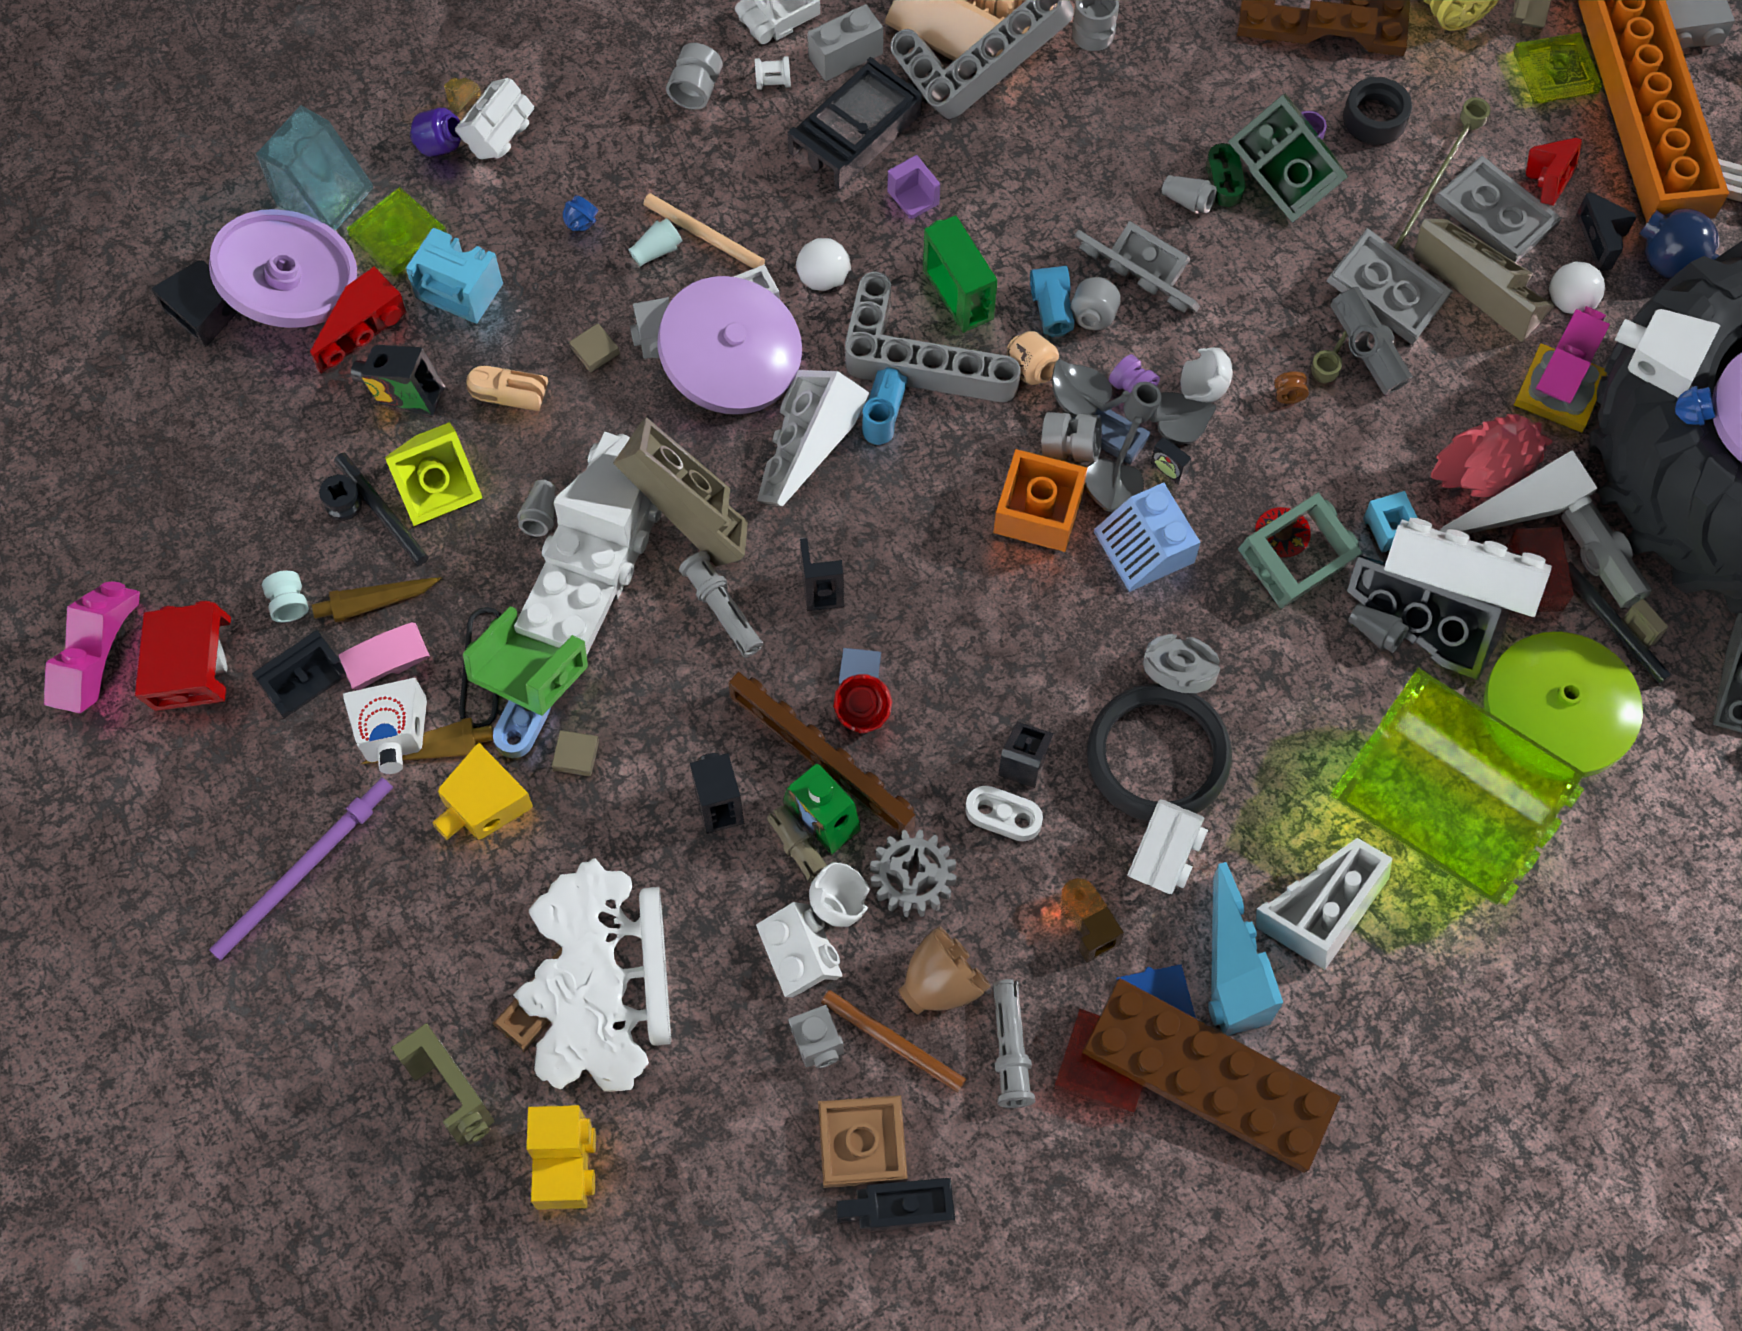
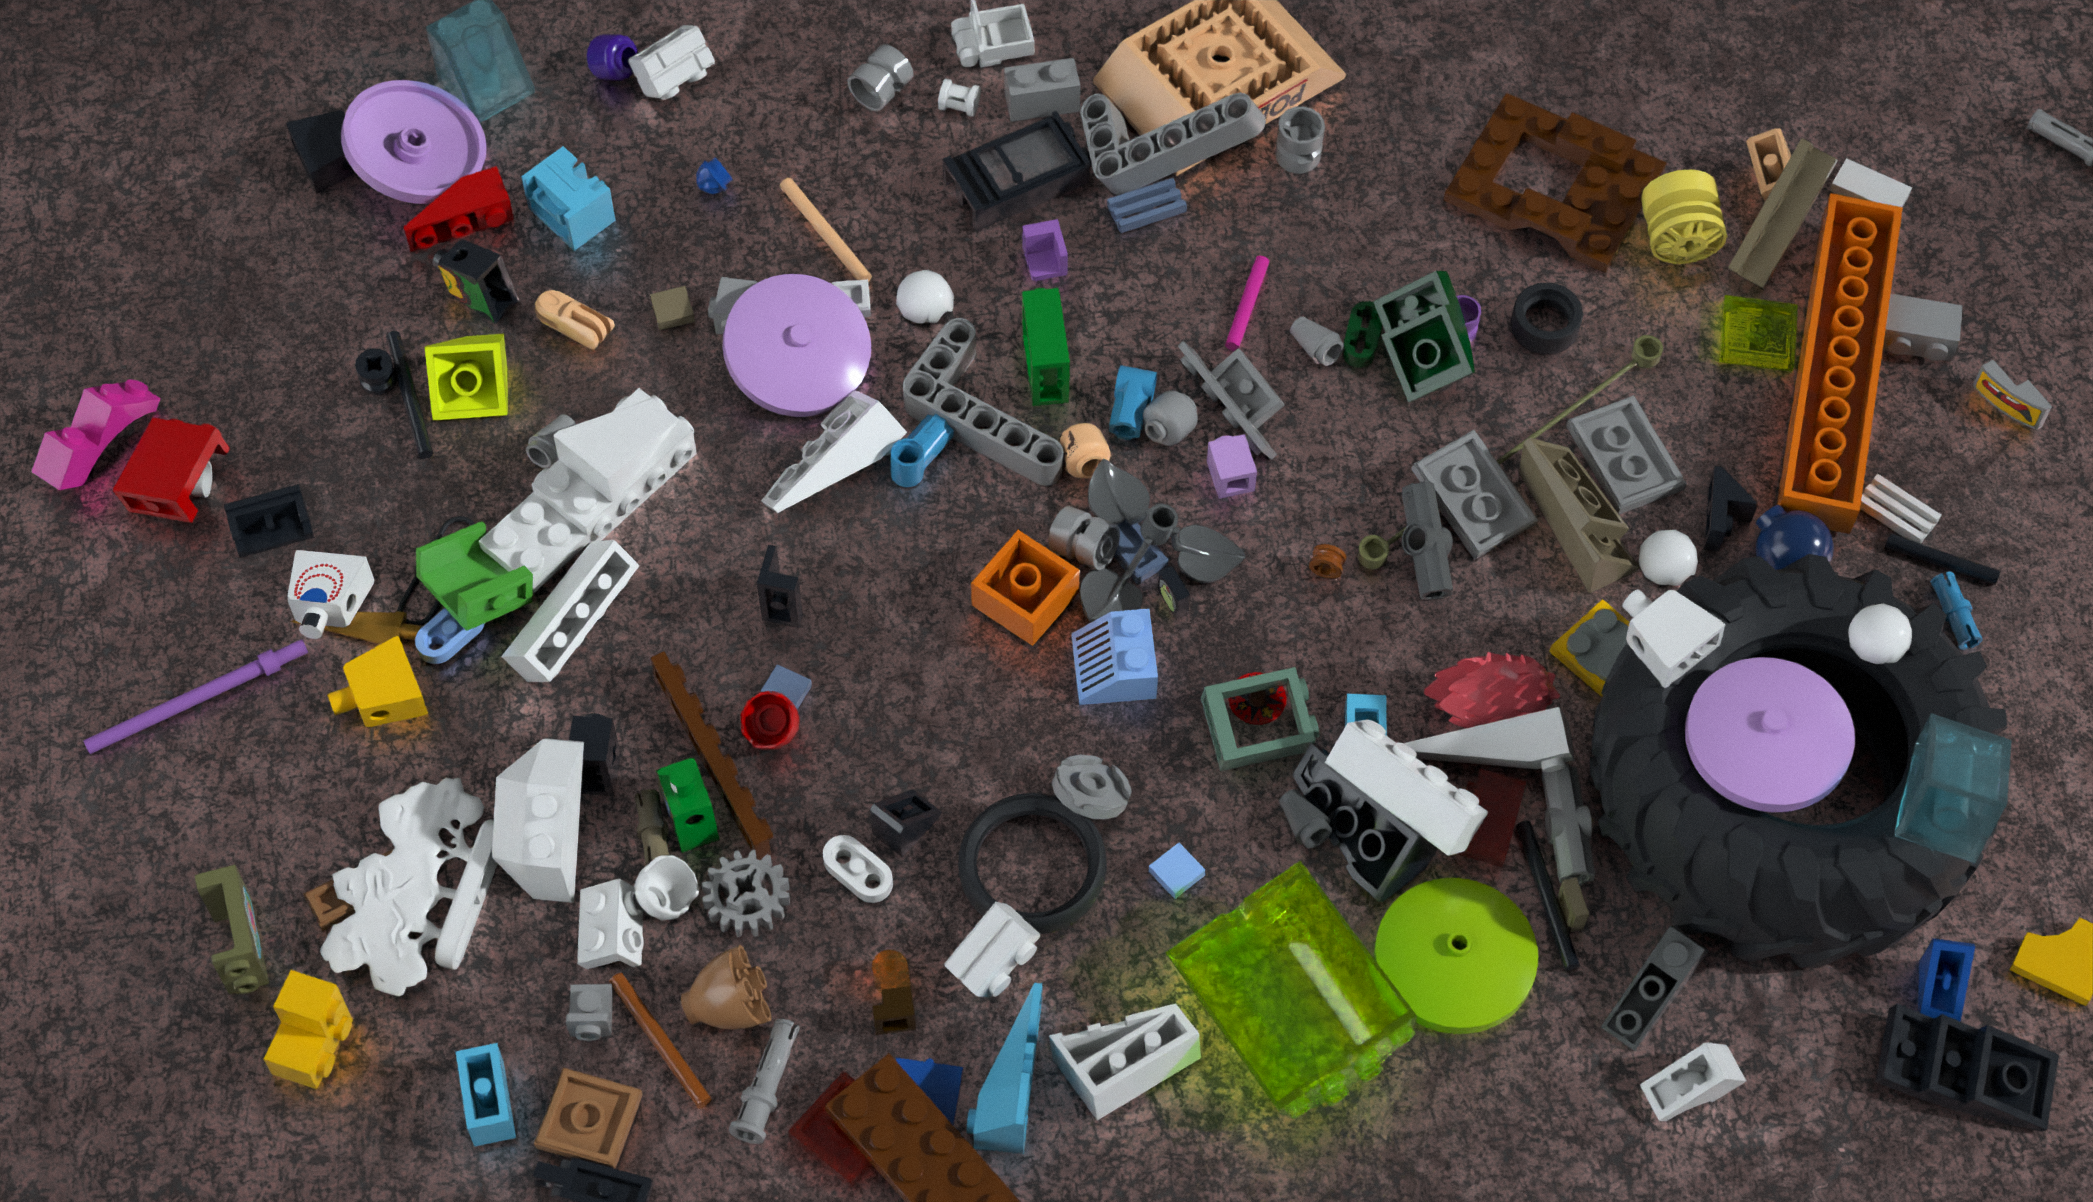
camera: 20 degrees right, 5 degrees down
light aqua wheel [262,570,309,623] -> none
pearl gold bar [311,577,443,623] -> none
bright pink slope [339,622,430,690] -> none
clear neon green plate [346,187,447,277] -> none
clear yellow tile [444,77,480,112] -> none
dark tan tile [552,730,599,777] -> none
dark tan slope [613,417,748,567] -> none
light aqua cone [628,218,682,267] -> none
light grey pin [679,551,764,658] -> none
medium lavender wheel [1108,354,1160,393] -> none
white hair [1180,347,1233,403] -> none
red slope [1526,138,1582,206] -> none
dark pink arch [1536,306,1610,404] -> none
blue plate [1675,386,1716,425] -> none
none -> medium azure brick [455,1043,516,1147]
none -> white wedge [492,738,584,903]
none -> white brick [501,540,639,682]
none -> sand blue tile [1107,178,1187,234]
none -> light blue tile [1148,842,1205,899]
none -> lavender brick [1207,434,1257,499]
none -> dark pink bar [1225,256,1269,351]

